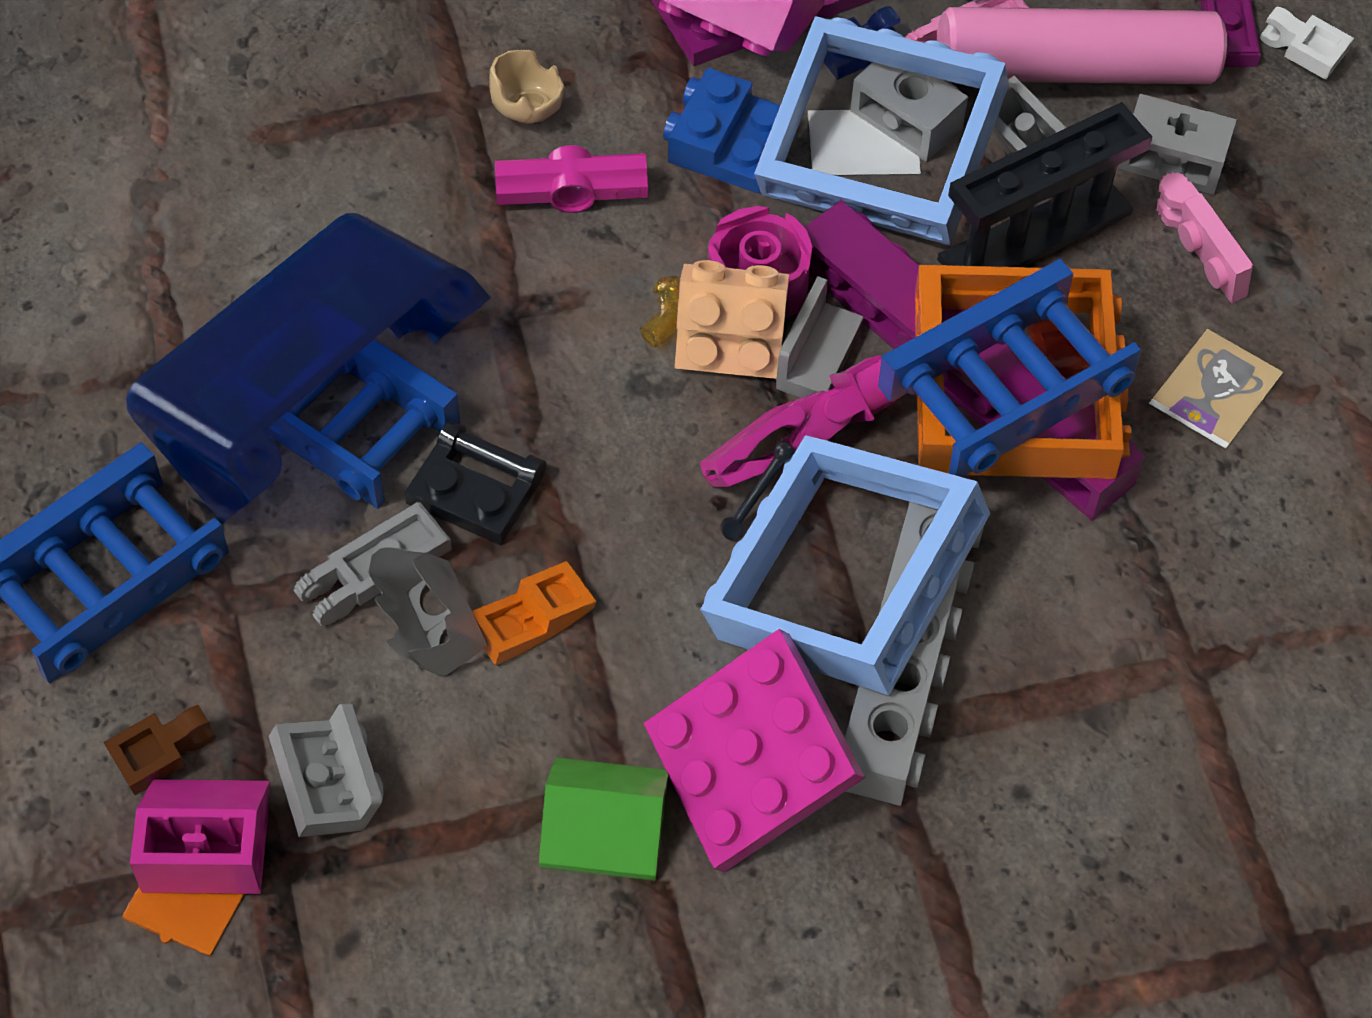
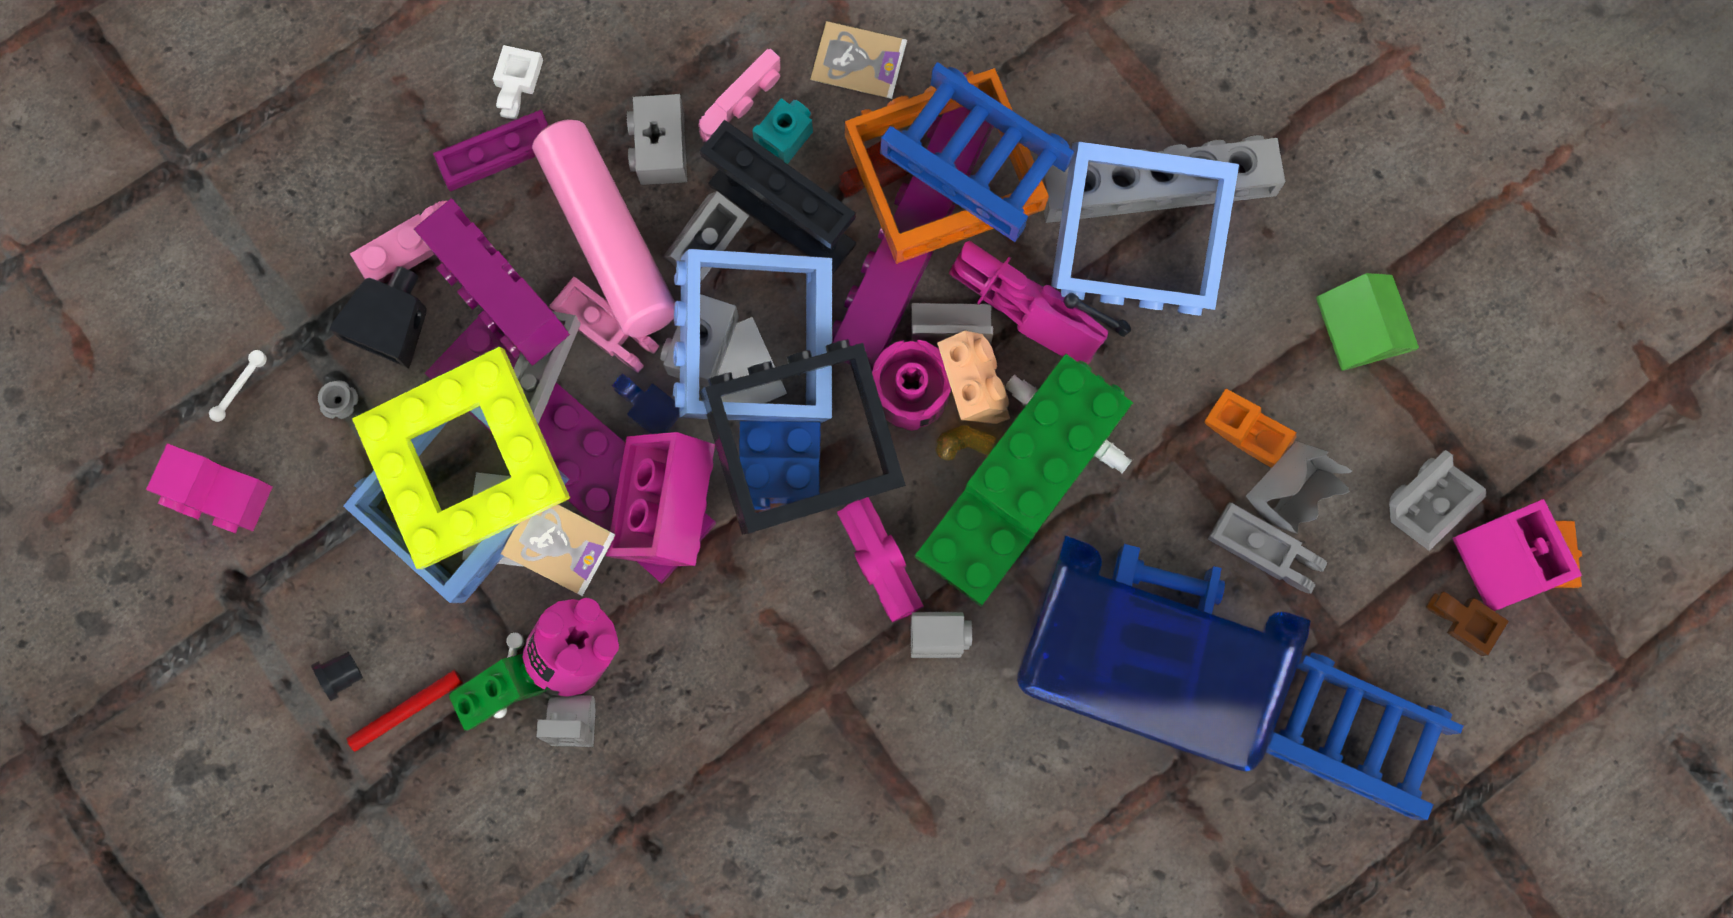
camera: 110 degrees left, 20 degrees up
black plate [404,420,547,546] -> none
tan hair [489,50,565,124] -> none
dark pink plate [643,629,865,872] -> none
none -> black window [699,339,906,535]
none -> teal brick [752,98,813,164]
none -> light grey brick [910,612,972,658]
none -> green piece [915,354,1133,607]

